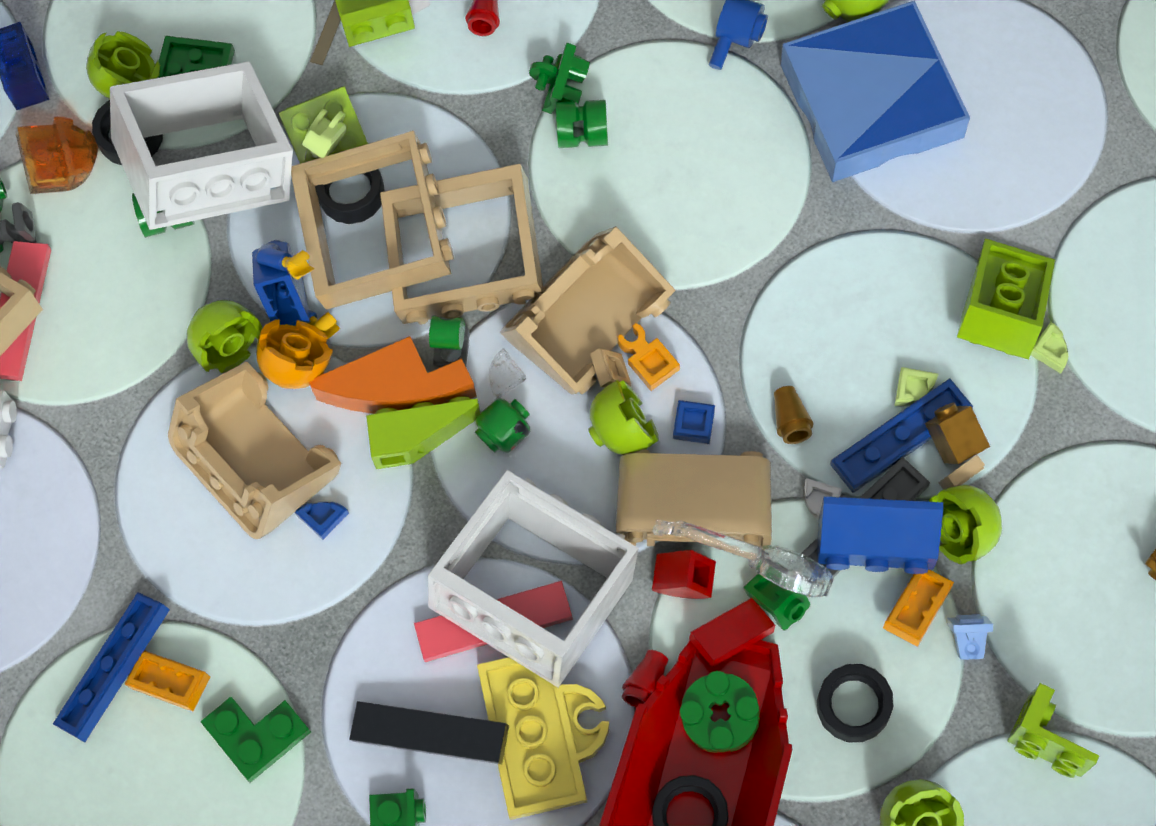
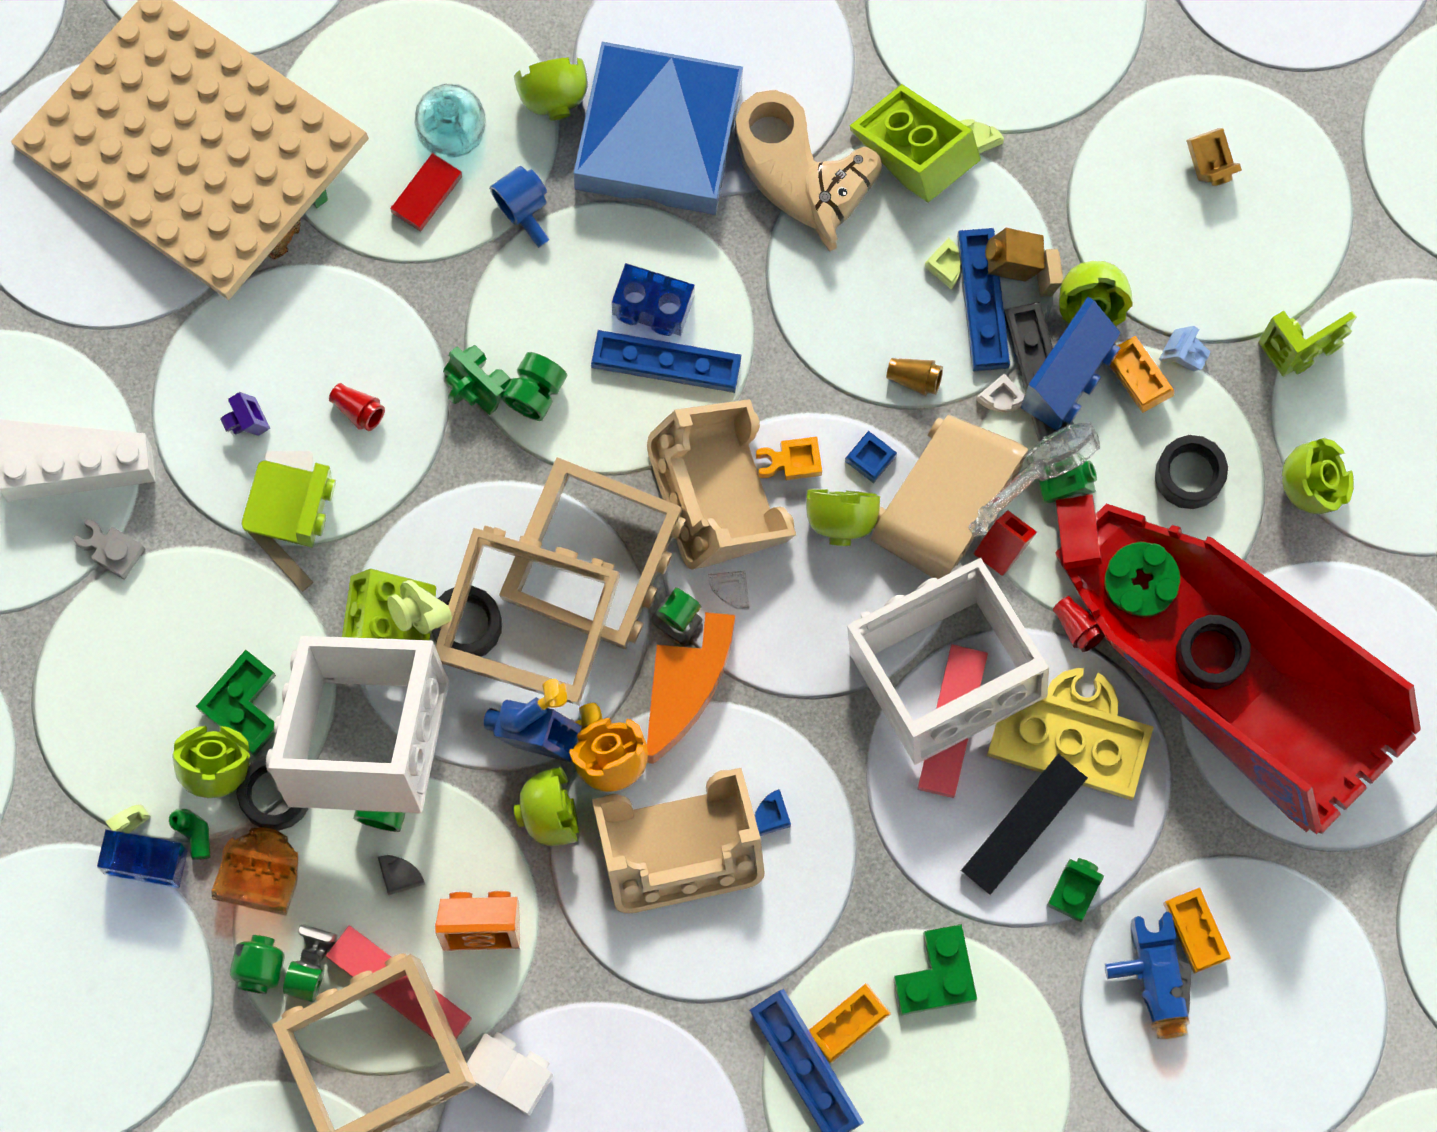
camera: 70 degrees left, 5 degrees up
lime slope [366,397,481,469] -> none
green head [475,398,530,453] -> none
tan tile [590,348,631,388] -> none
none -> yellowish green tile [106,805,150,839]
none -> green arm [168,809,211,860]
none -> dark grey tile [377,855,425,895]
none -> orange slope [435,891,520,951]
none -> blue tile [591,330,742,393]
none -> clear blue brick [611,263,695,336]
none -> tan animal [735,90,882,252]

